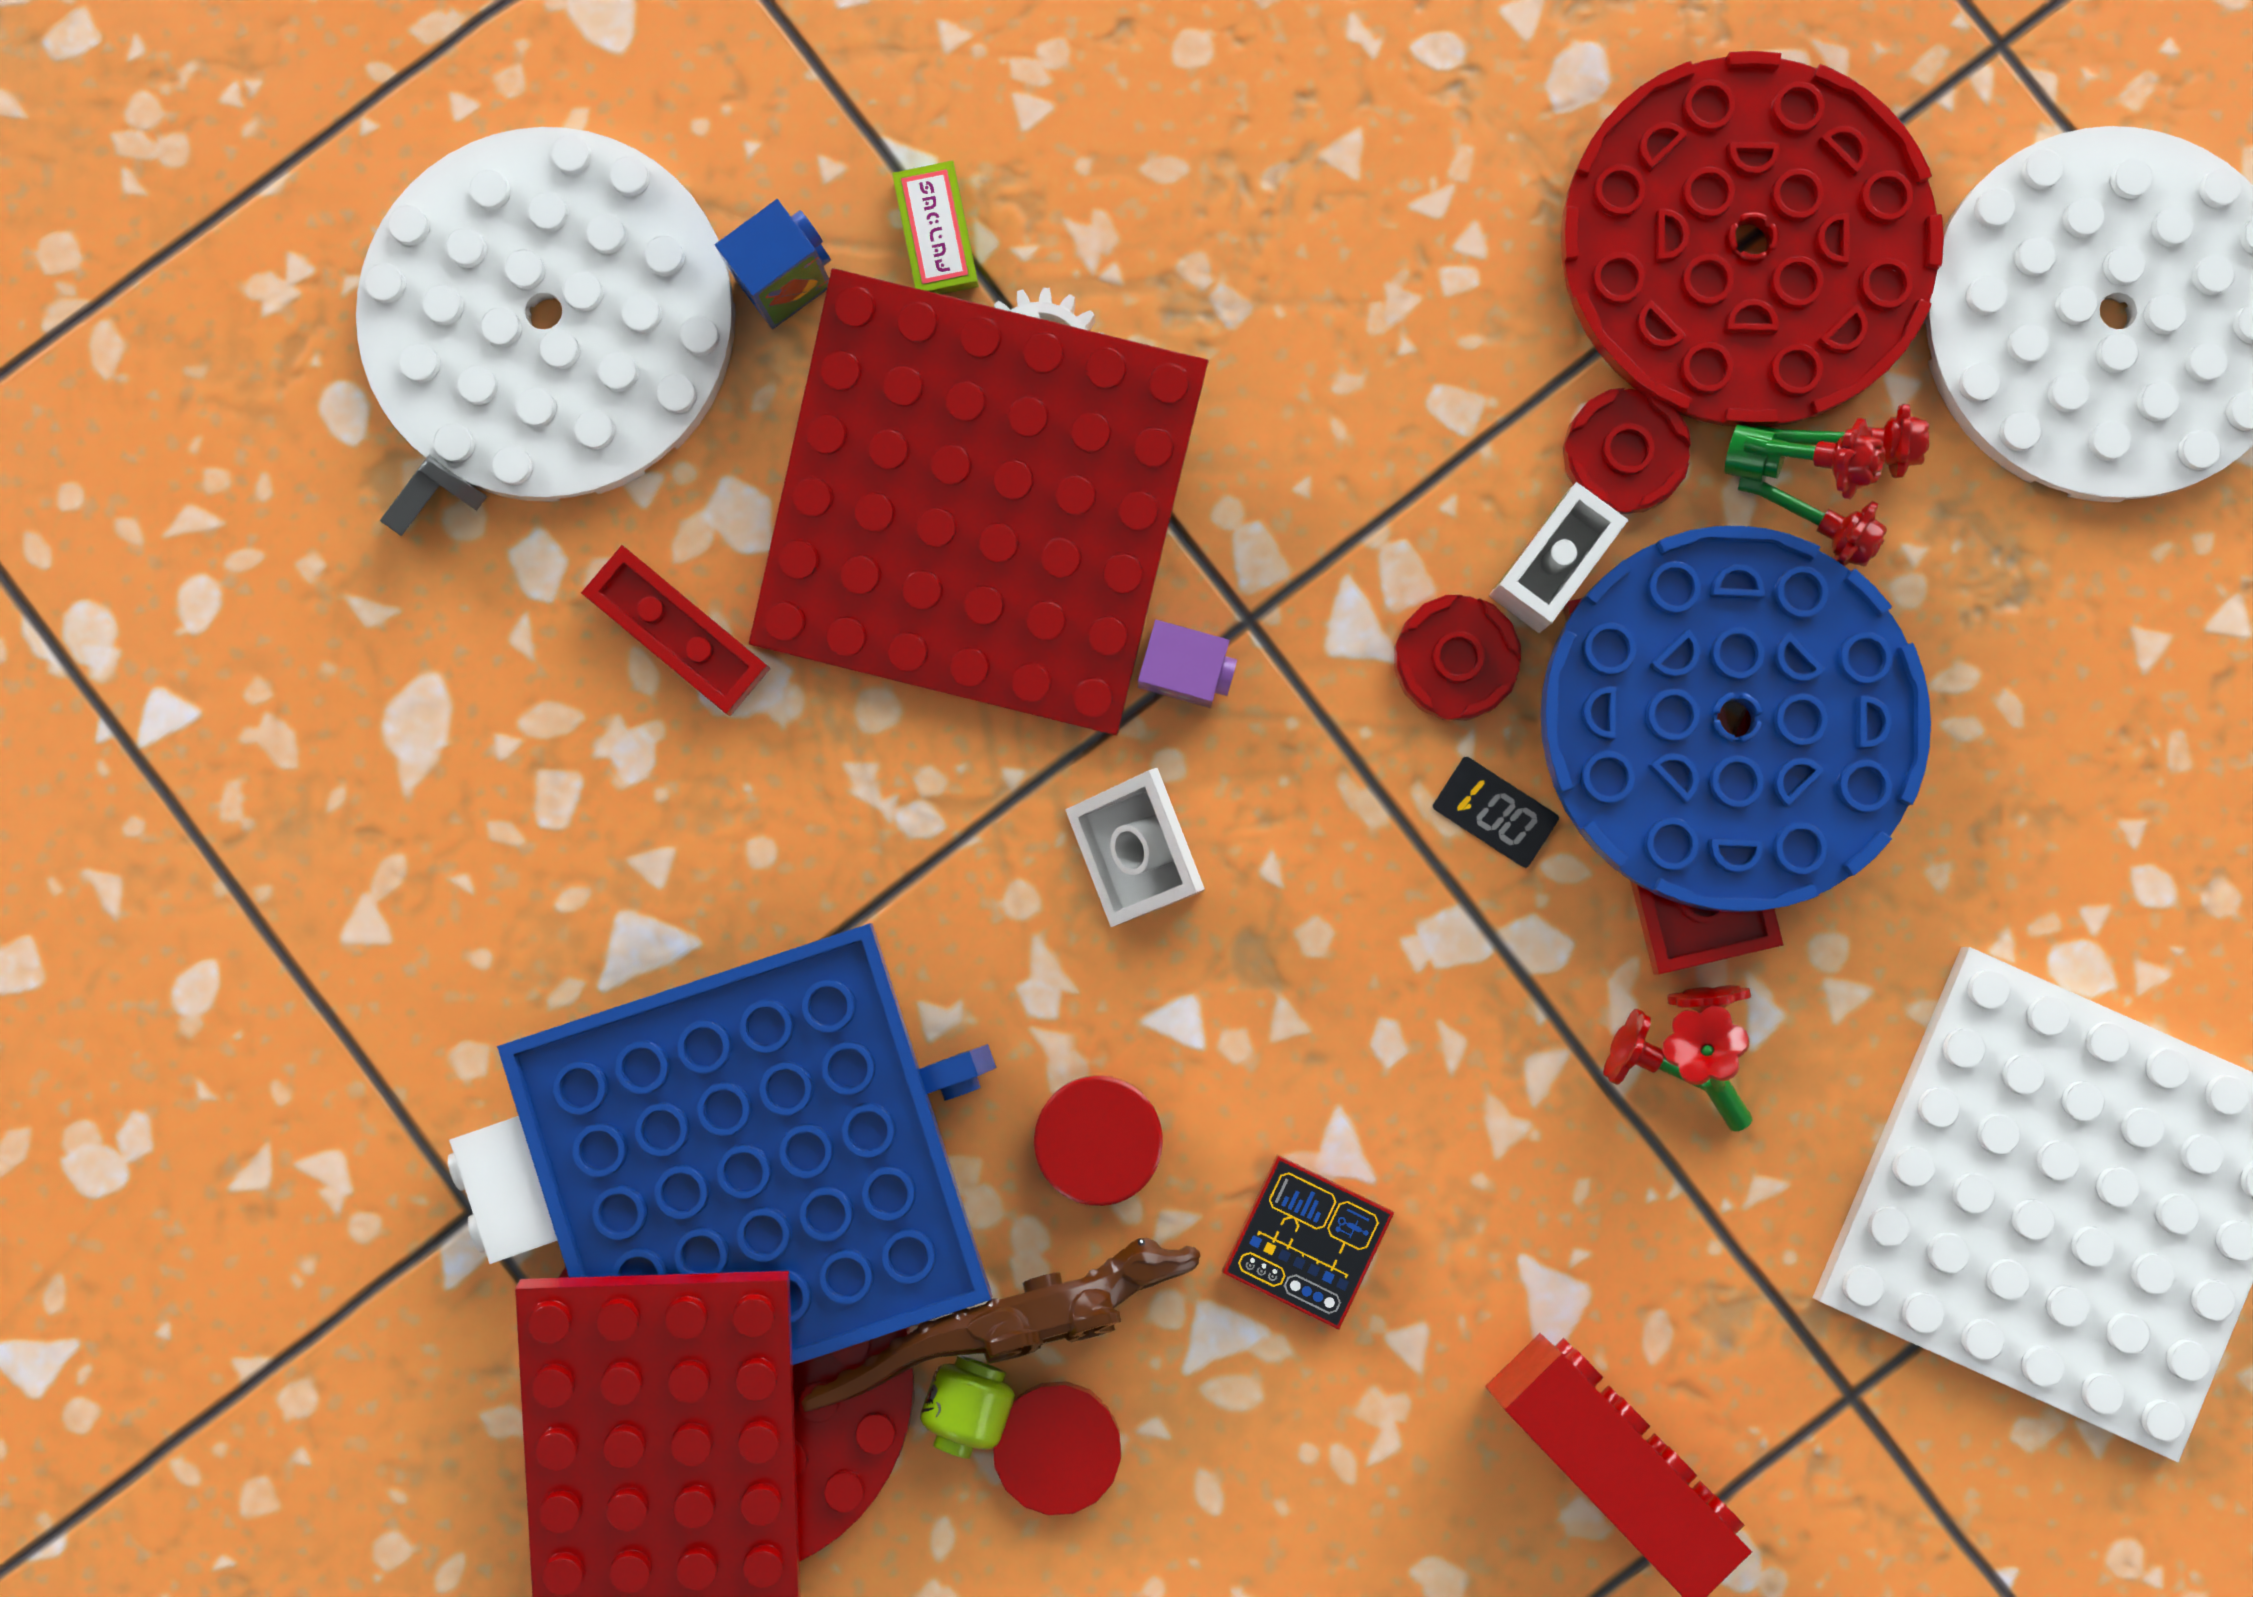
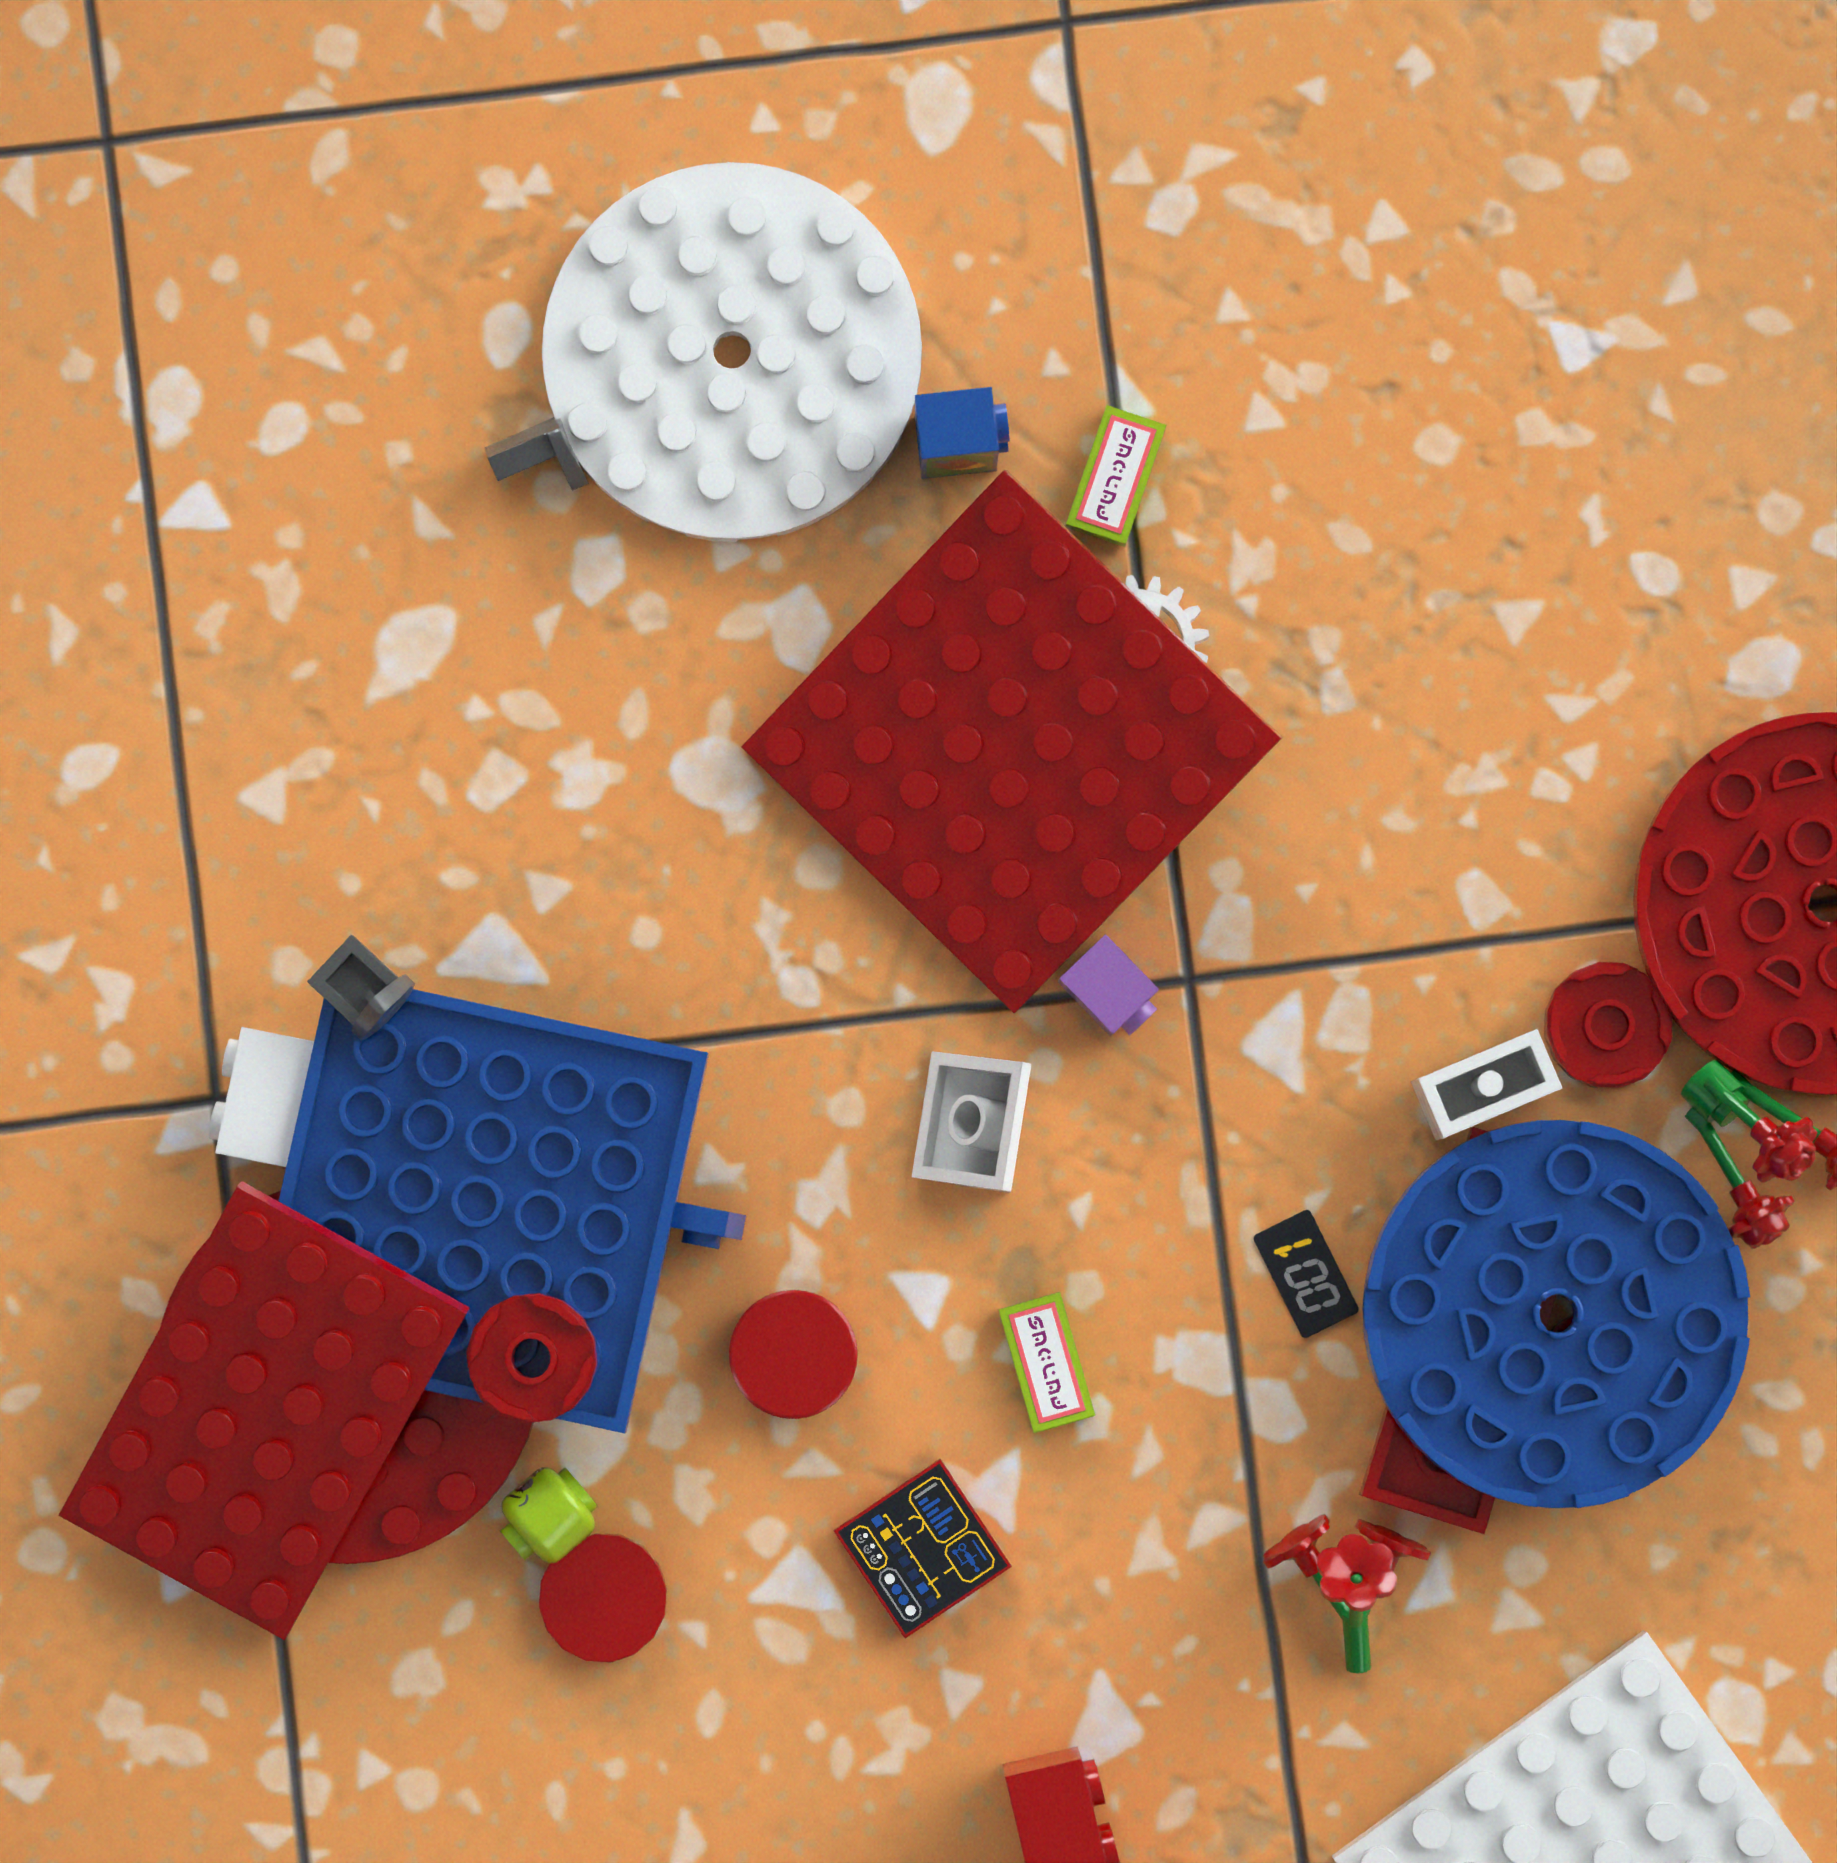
camera: 25 degrees right, 0 degrees up
red plate [581,545,771,716] -> none
reddish brown animal [801,1238,1201,1412] -> none
red tile [1394,595,1521,721] -> none
none -> dark grey tile [307,934,415,1041]
none -> red tile [466,1293,598,1423]
none -> tile [998,1292,1096,1433]

